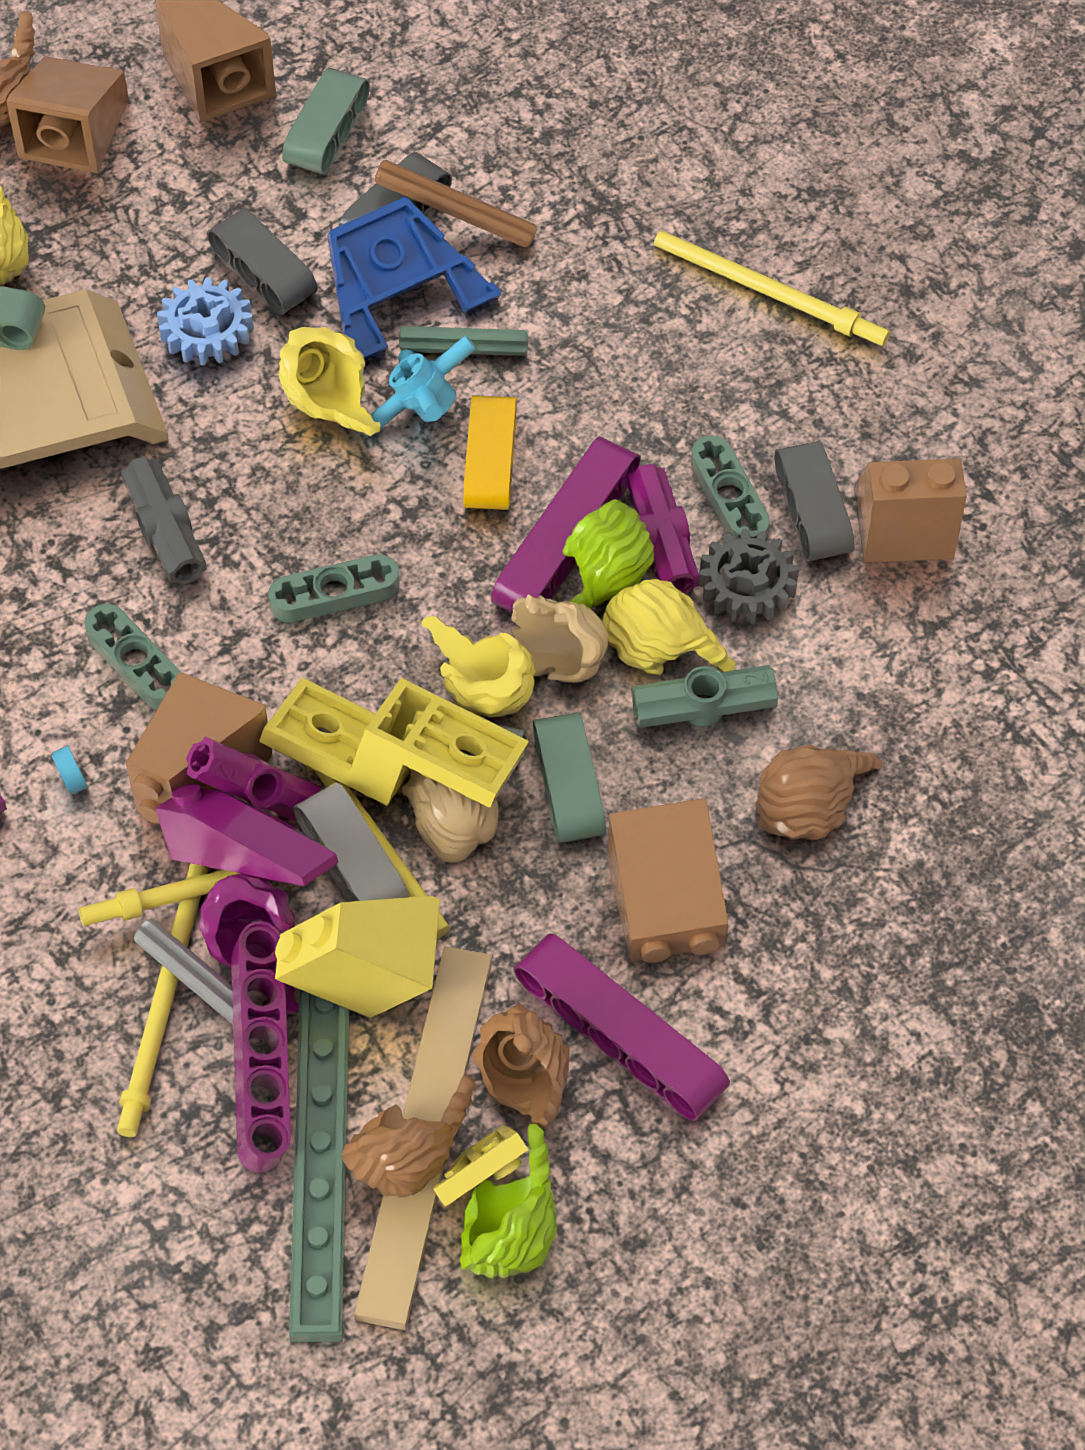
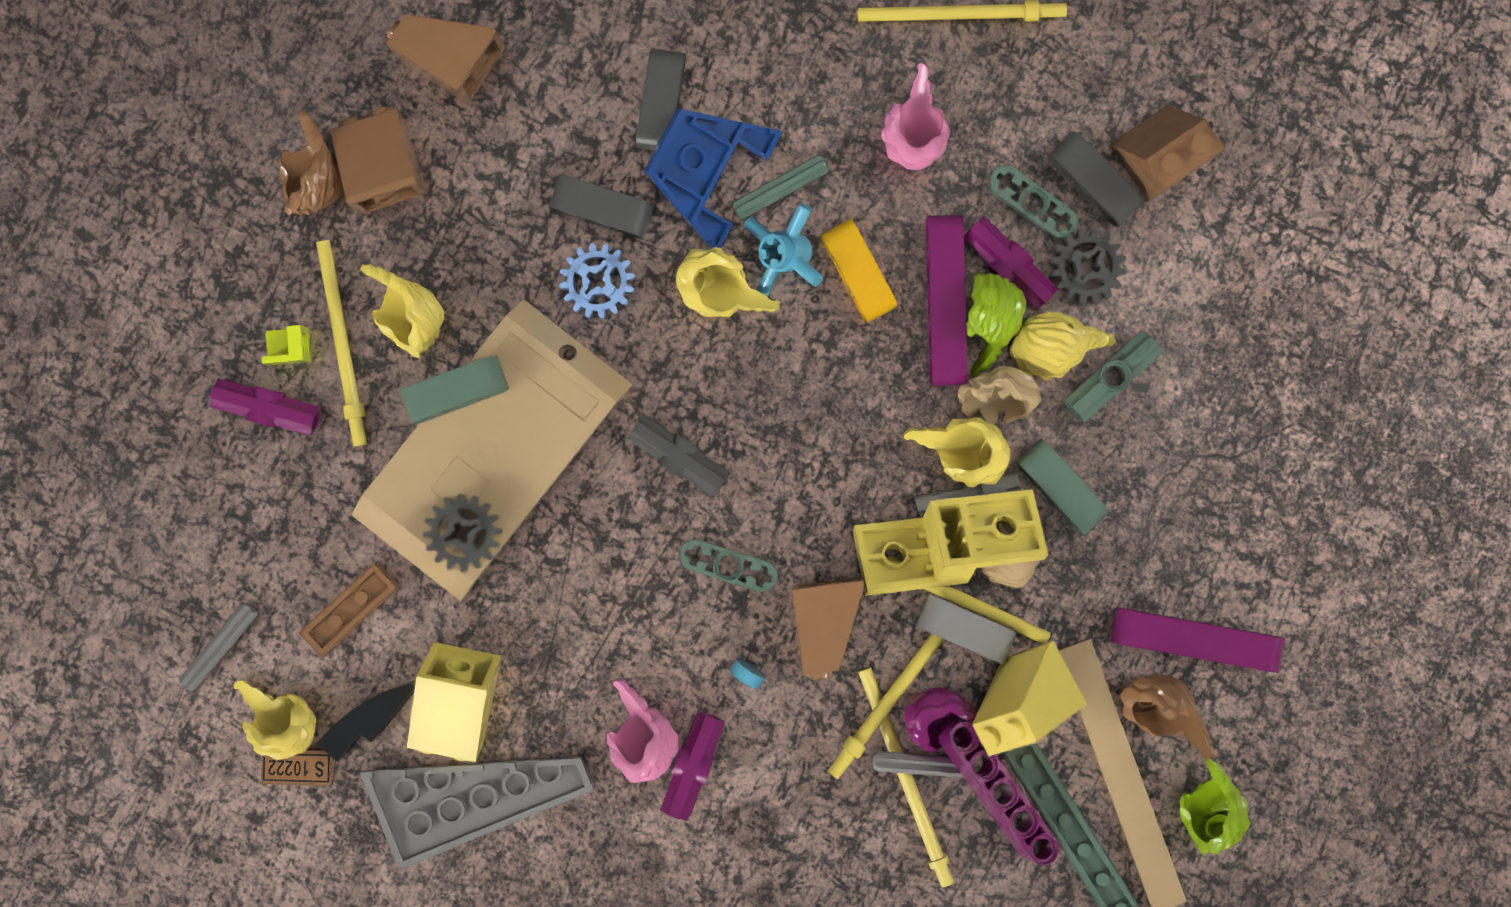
camera: 35 degrees left, 30 degrees up
magenta wedge [155,784,339,886] -> none
magenta piece [186,736,321,822] -> none
sand green beam [268,554,400,623] -> none
sand green beam [282,67,370,175] -> none
medium nougat hair [341,1074,476,1198] -> none
medium nougat axle [375,160,537,247] -> none
light yellow wing [433,1124,528,1207] -> none
medium nougat slope [607,798,728,963] -> none
medium nougat hair [755,745,883,840] -> none
none -> bright pink hair [881,63,950,170]

